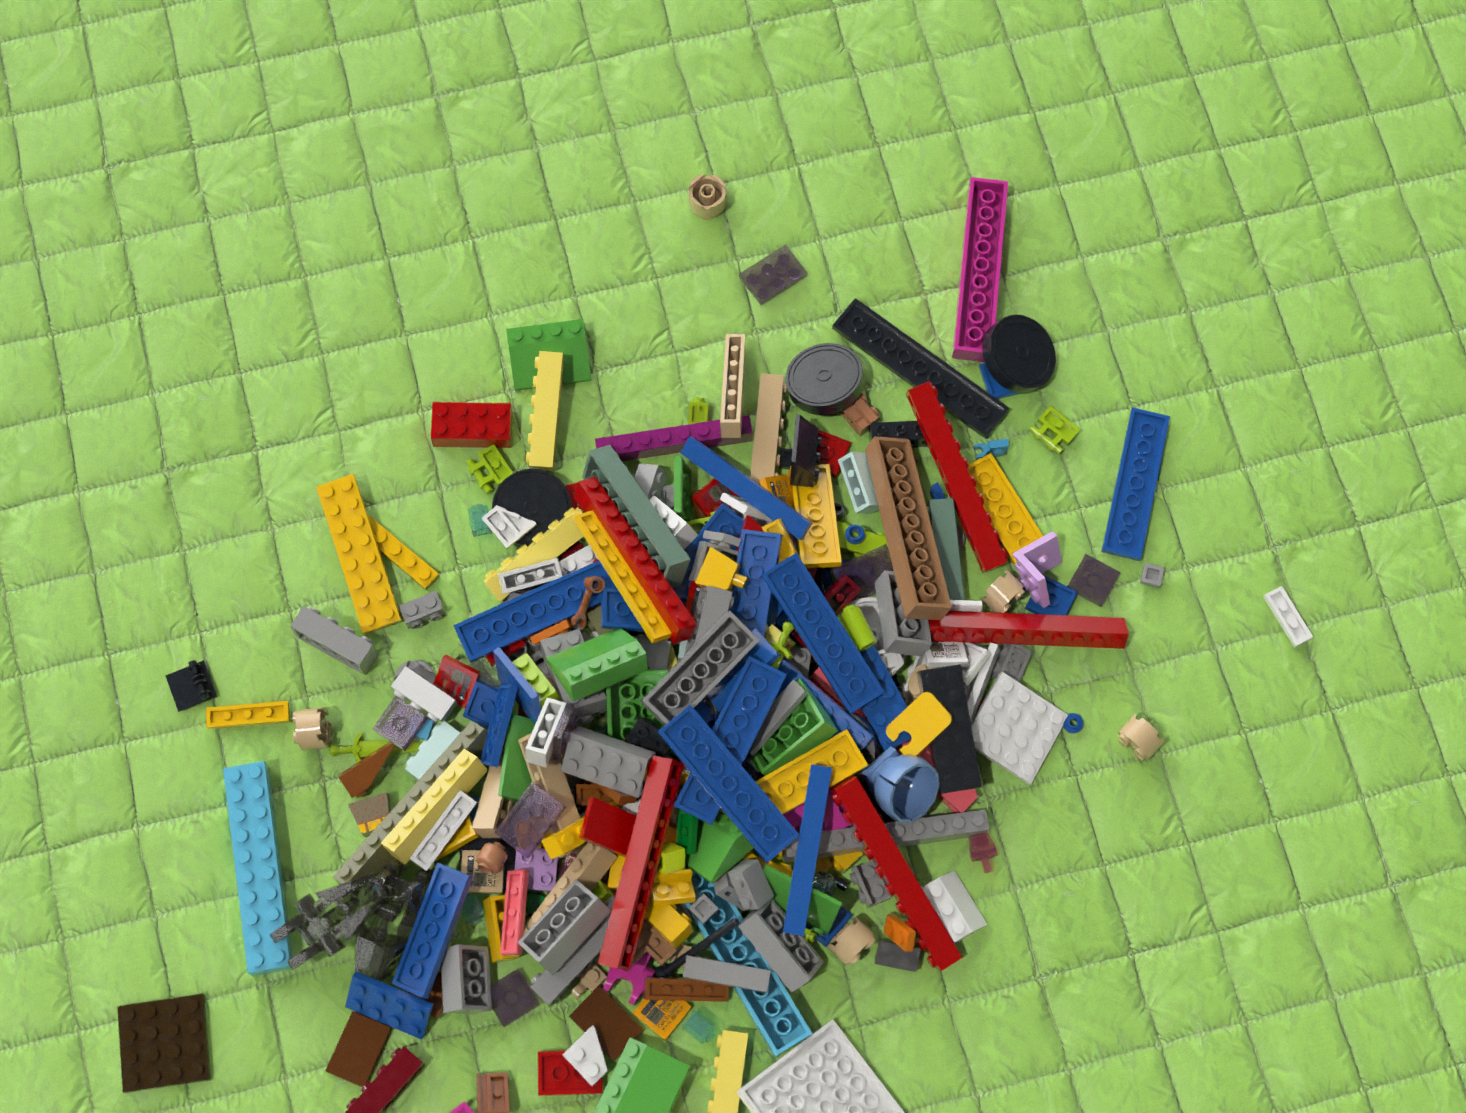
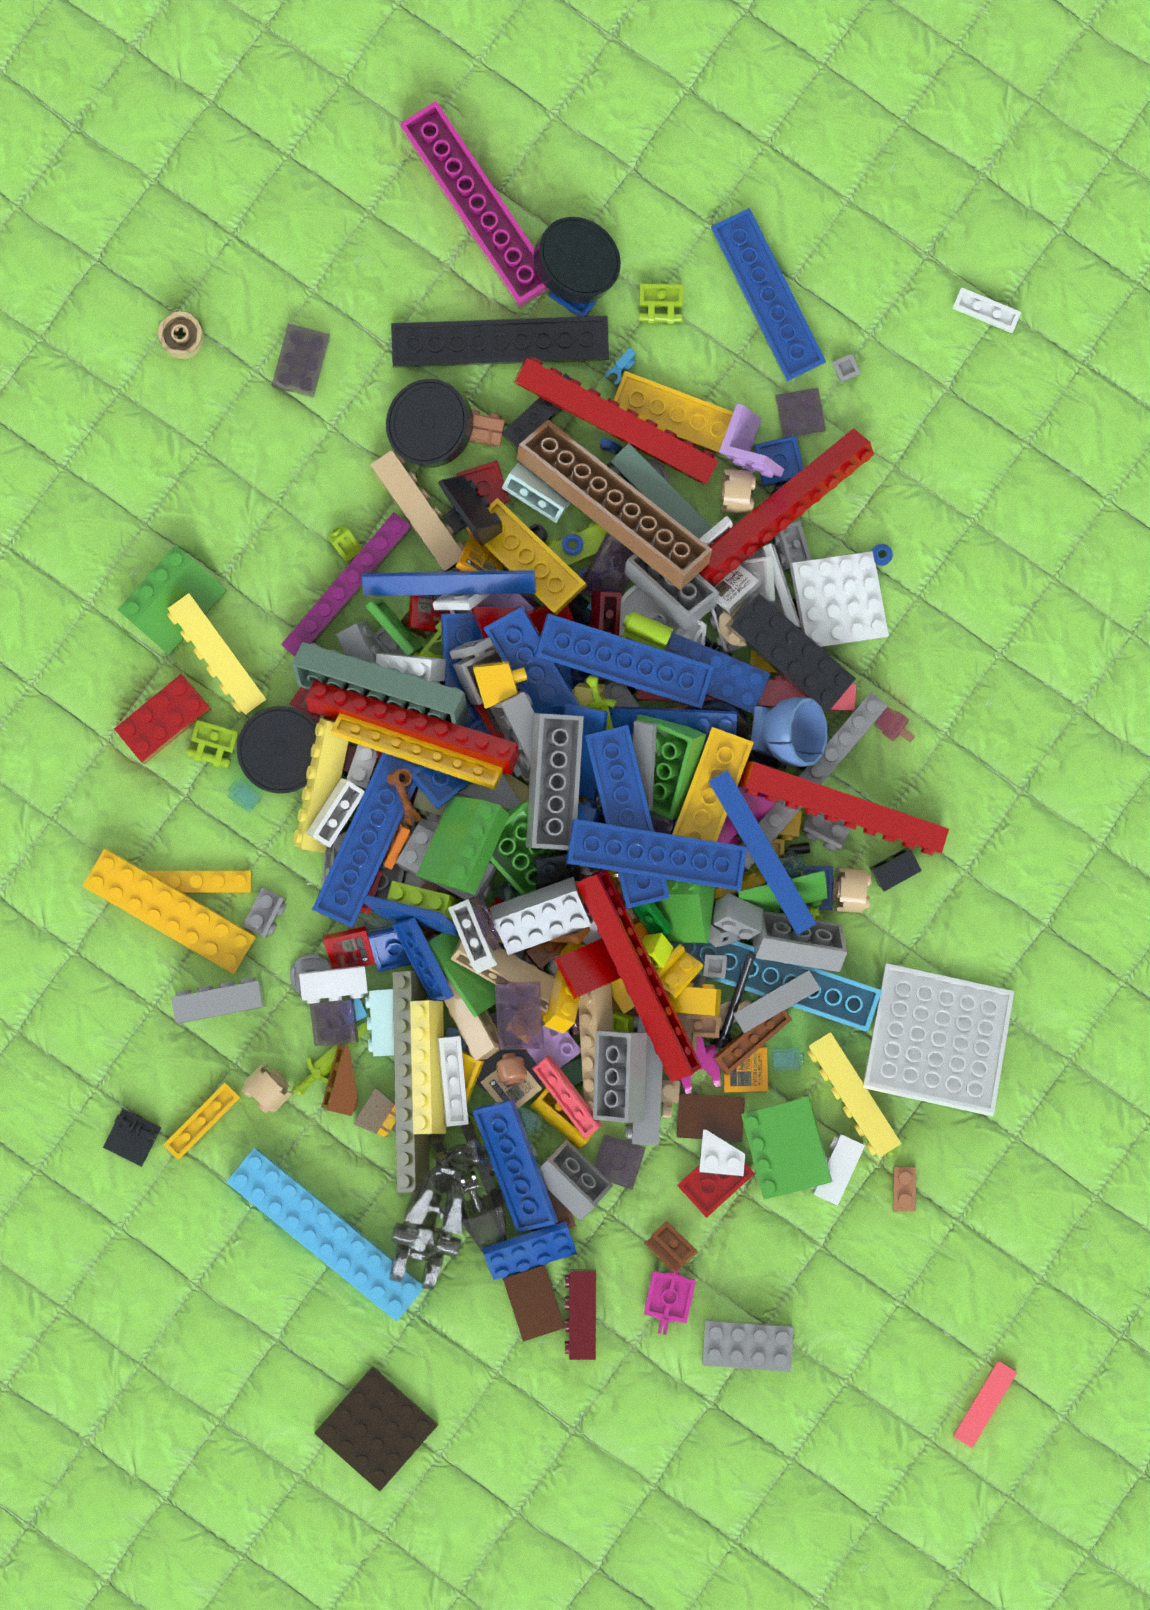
camera: 40 degrees left, 15 degrees up
white wing [482,506,537,549] -> none
tan brick [720,334,746,438] -> none
yellow tile [762,518,798,563] -> none
orange plate [884,914,916,952] -> none
yellow piece [886,692,952,756] -> none
white slope [922,871,988,944] -> none
tan brick [1118,714,1165,761] -> none

